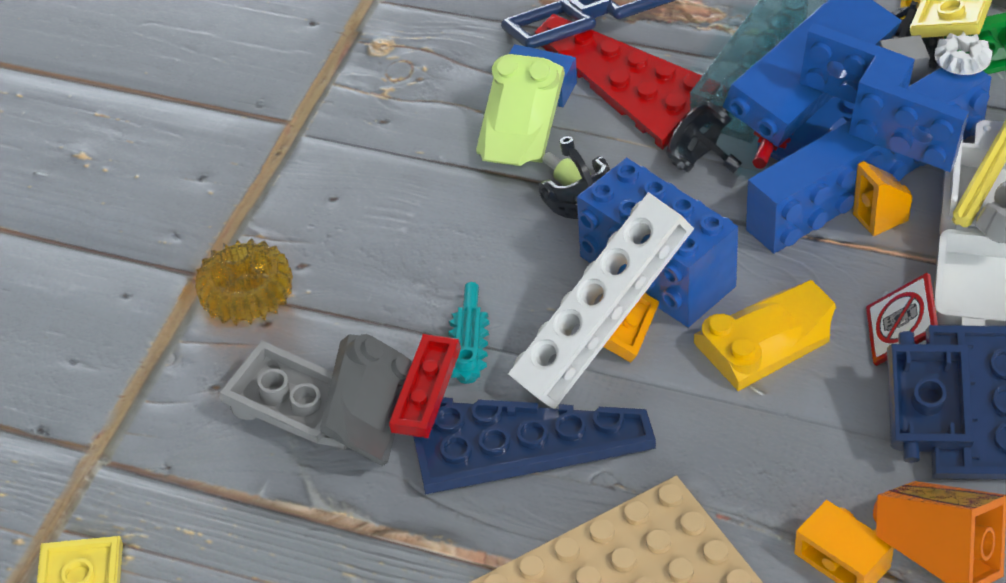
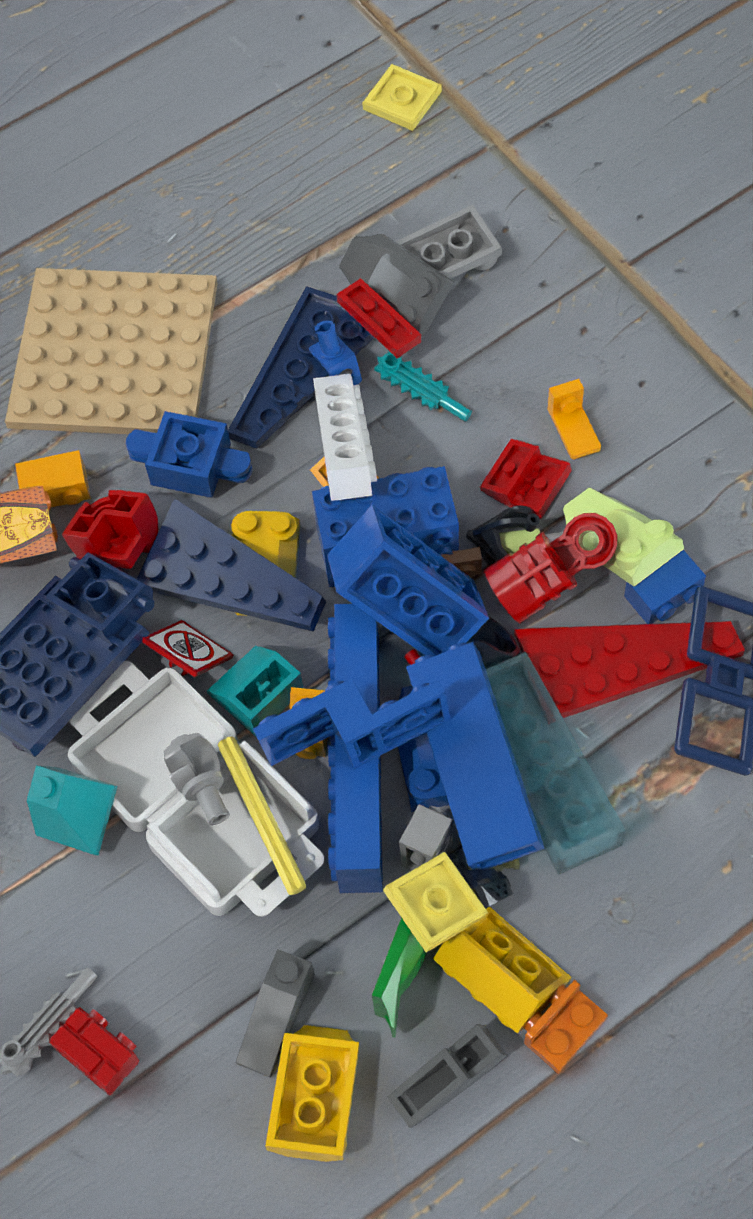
camera: 125 degrees right, 15 degrees up
clear yellow gear [195,238,293,326] -> none
white gear [934,31,992,75] -> none
none -> red brick [62,490,159,569]
none -> blue brick [126,411,252,498]
none -> dark blue wing [137,498,326,632]
none -> teal slope [207,645,304,736]
none -> blue bracket [309,320,362,385]
none -> blue brick [327,505,489,656]
none -> red slope [480,438,572,520]
none -> red cylinder [484,513,617,623]
none -> light orange bracket [547,378,601,460]

